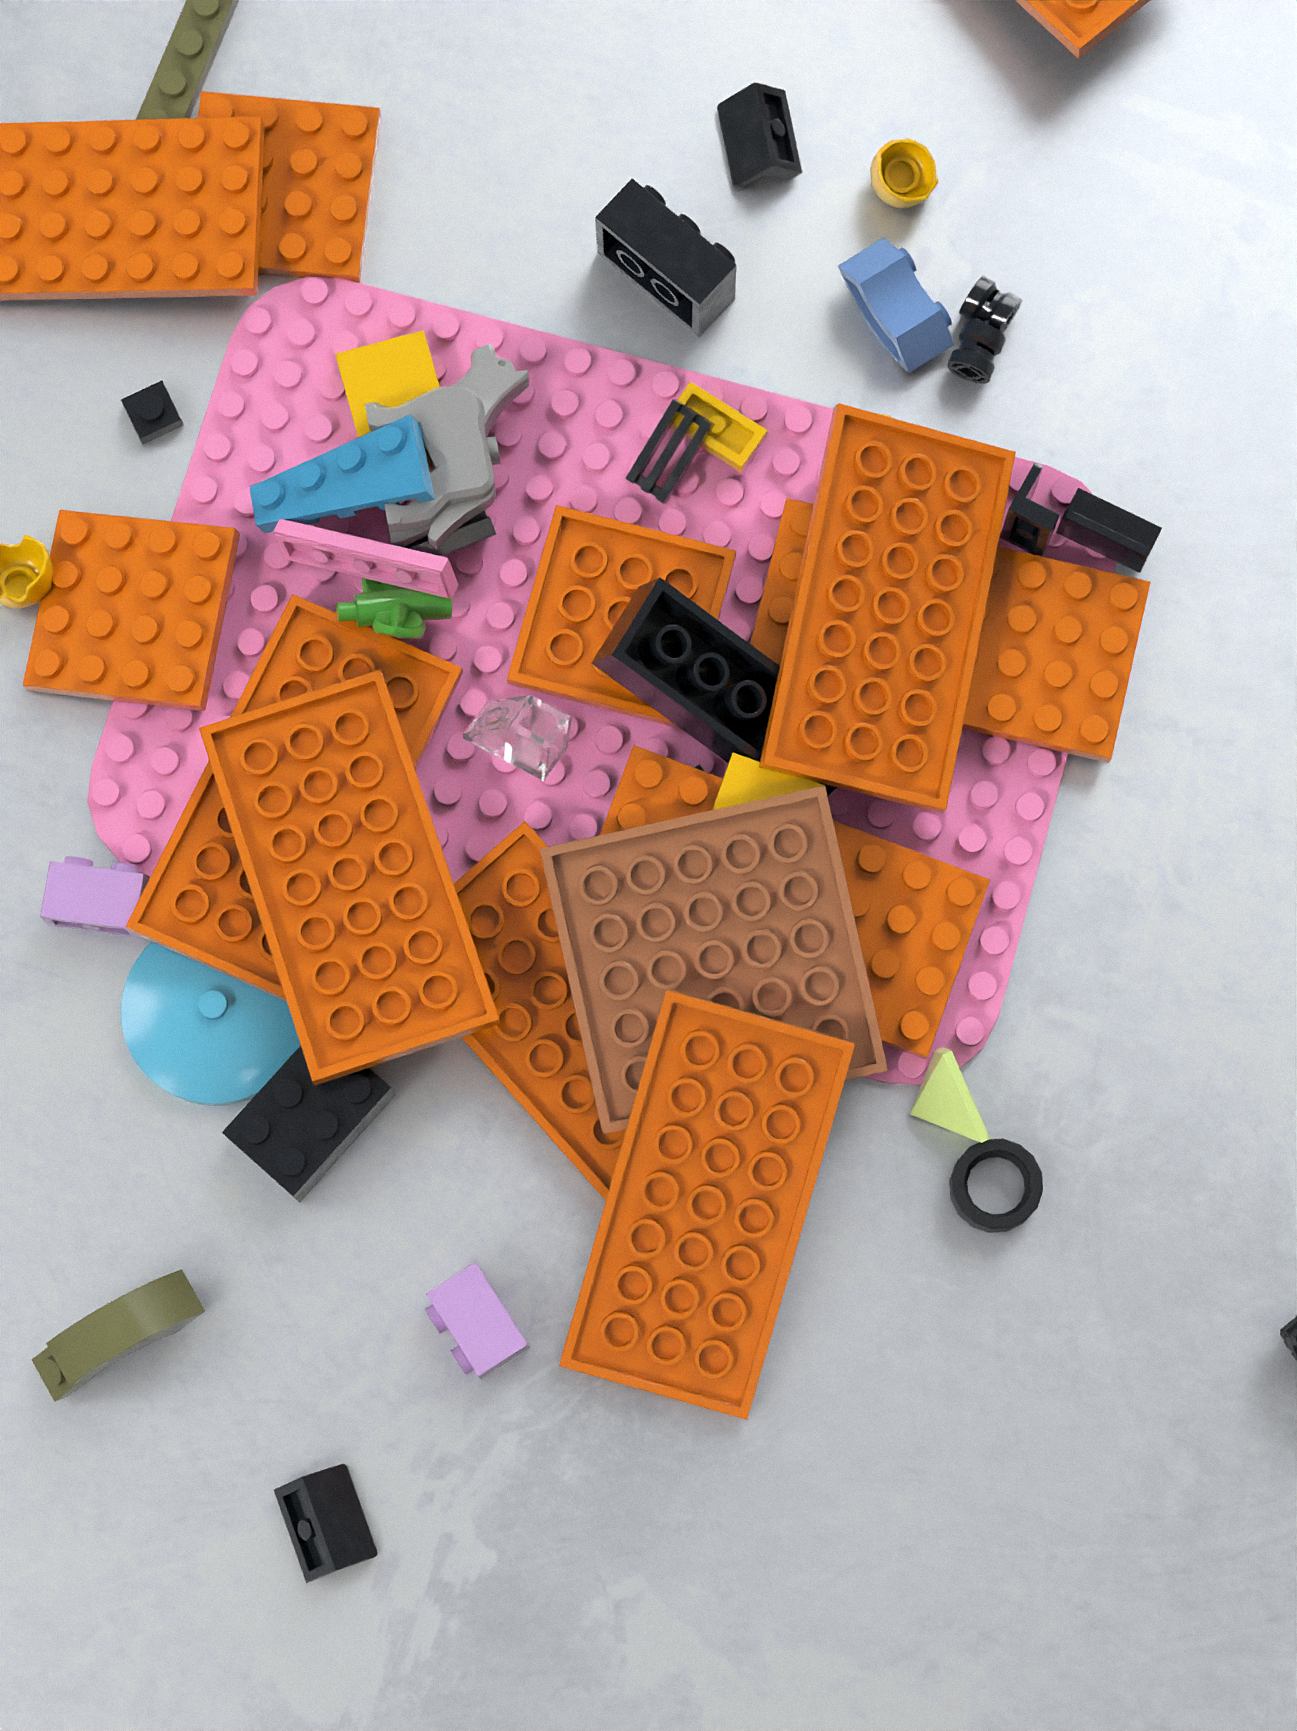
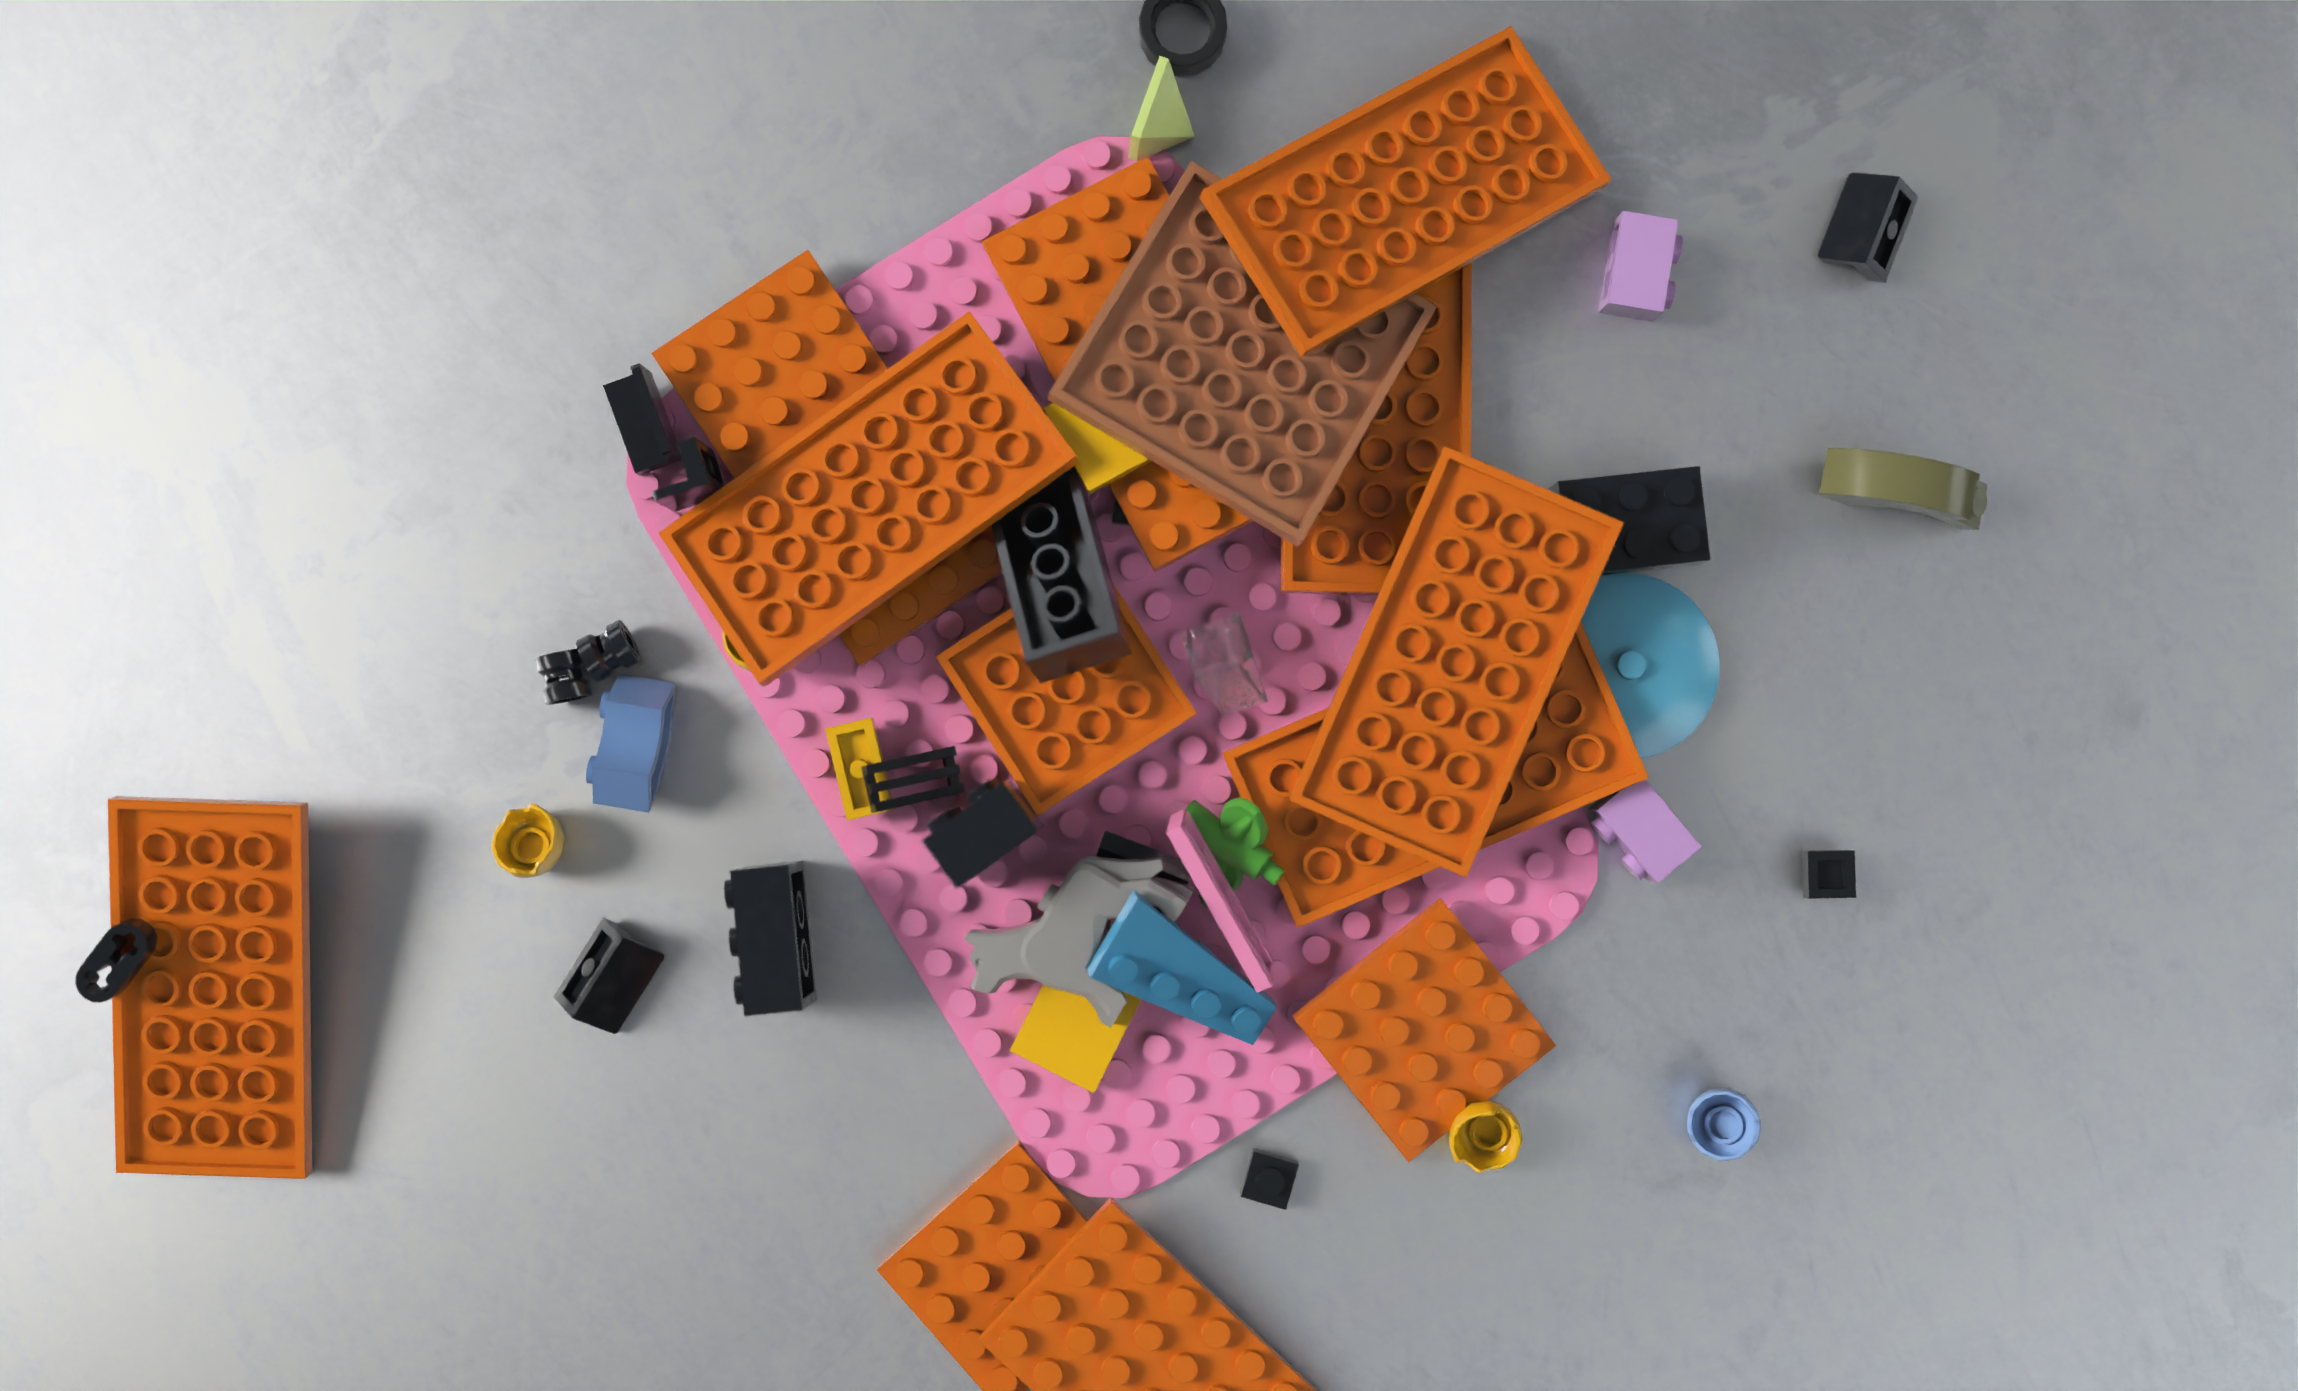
camera: 140 degrees left, 10 degrees up
none -> black brick [922,778,1045,889]

